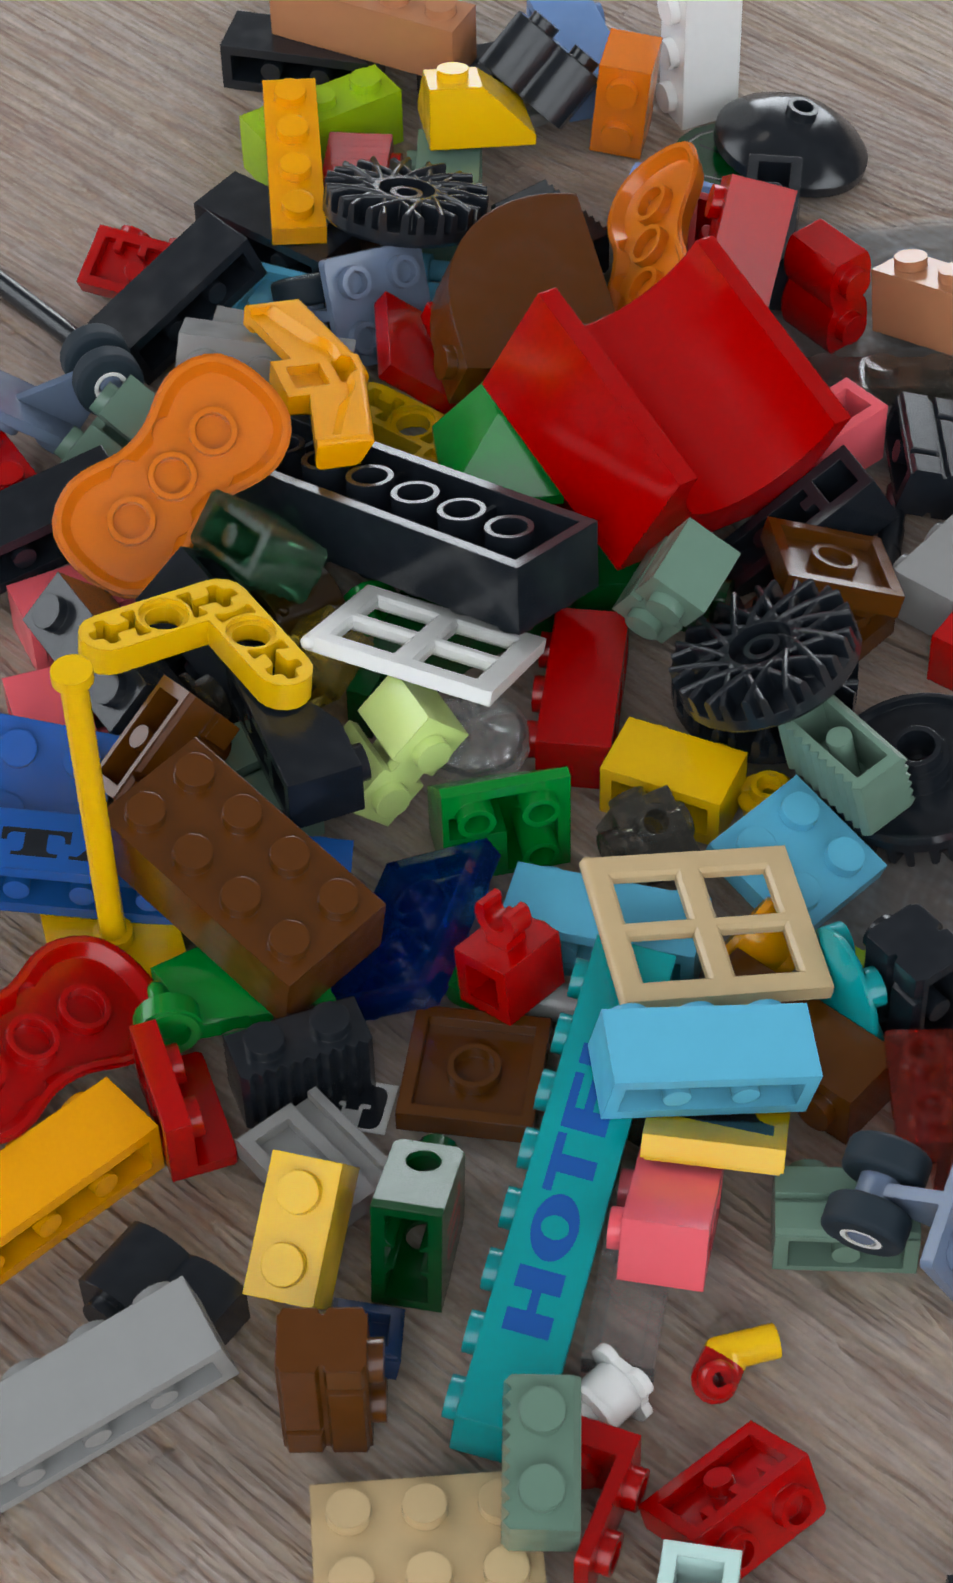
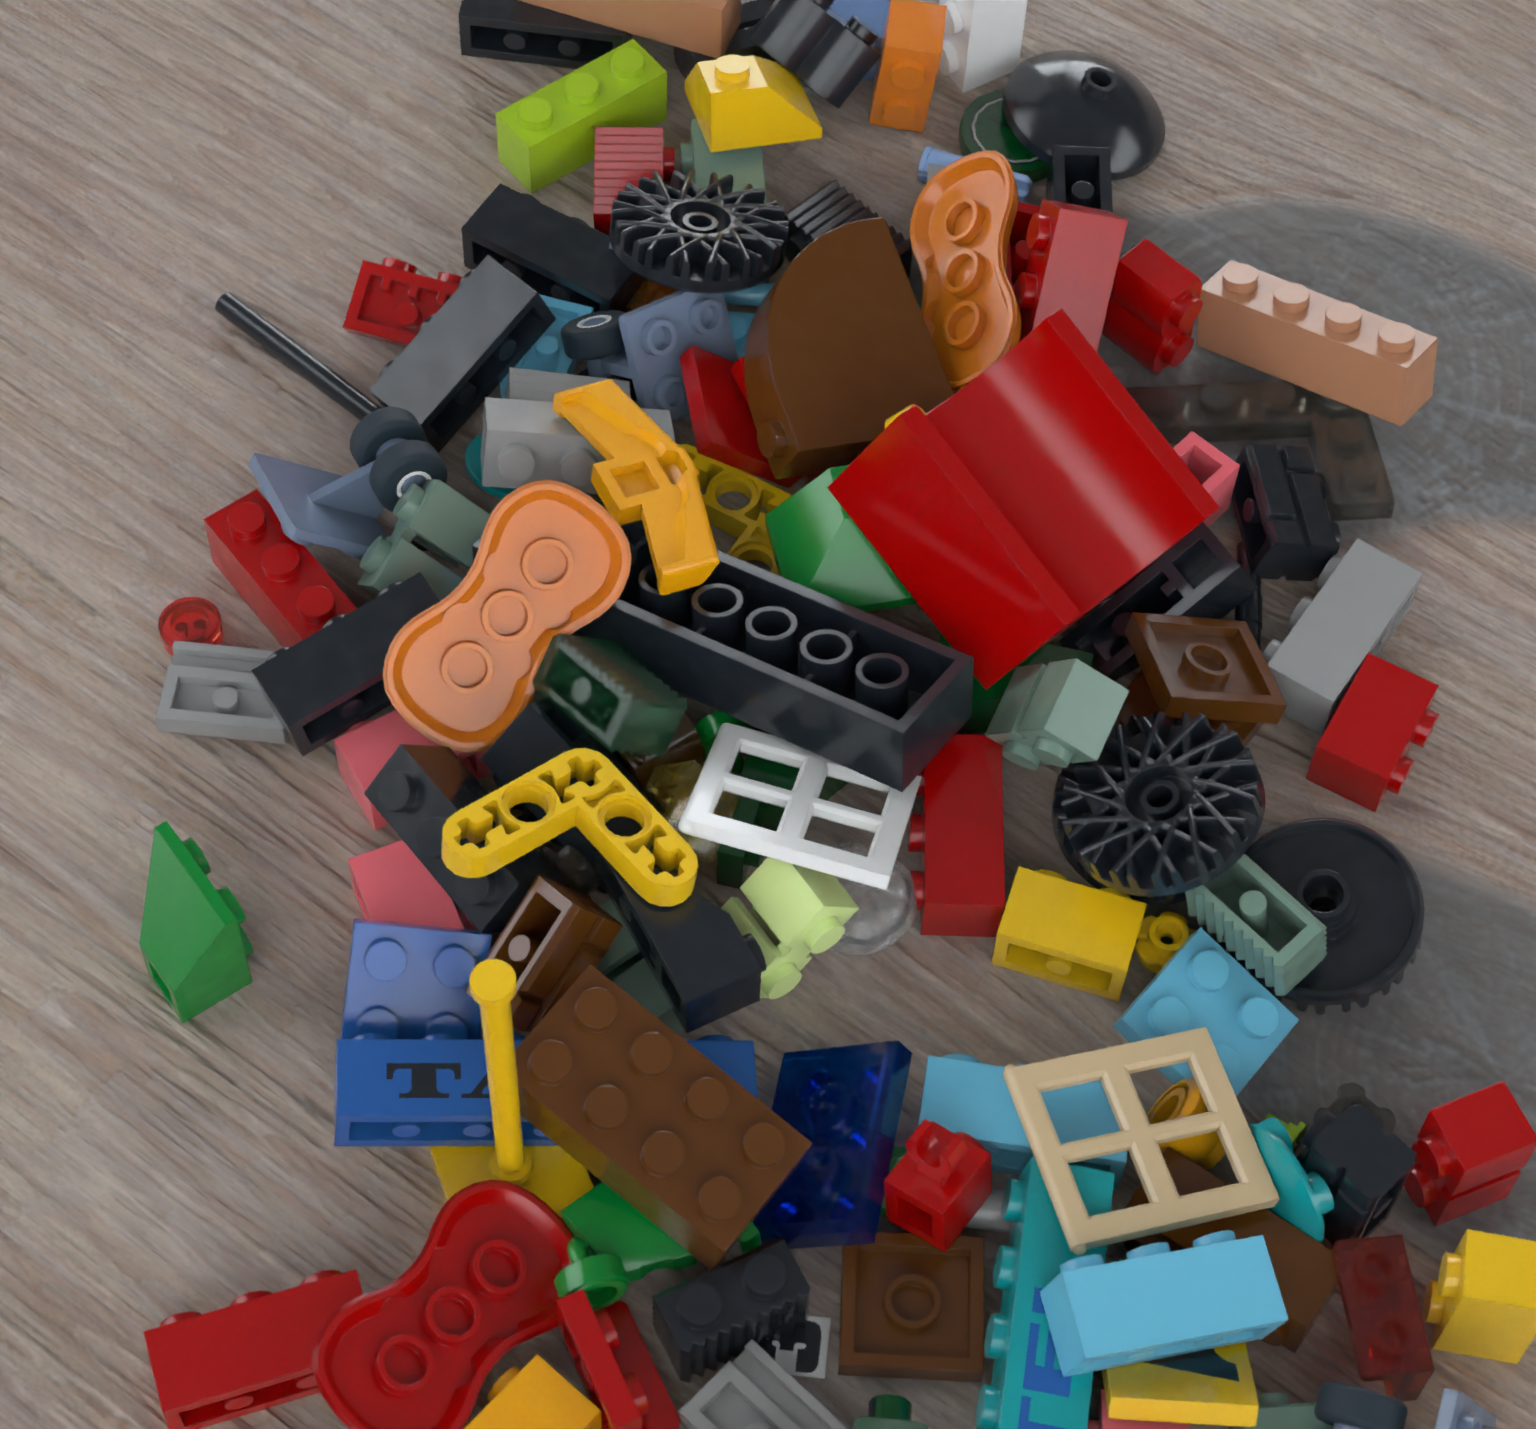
camera: 10 degrees left, 10 degrees up
light orange plate [262,78,327,245] -> none
green slope [427,766,571,885] -> none
clear smoke brick [596,785,700,887] -> none

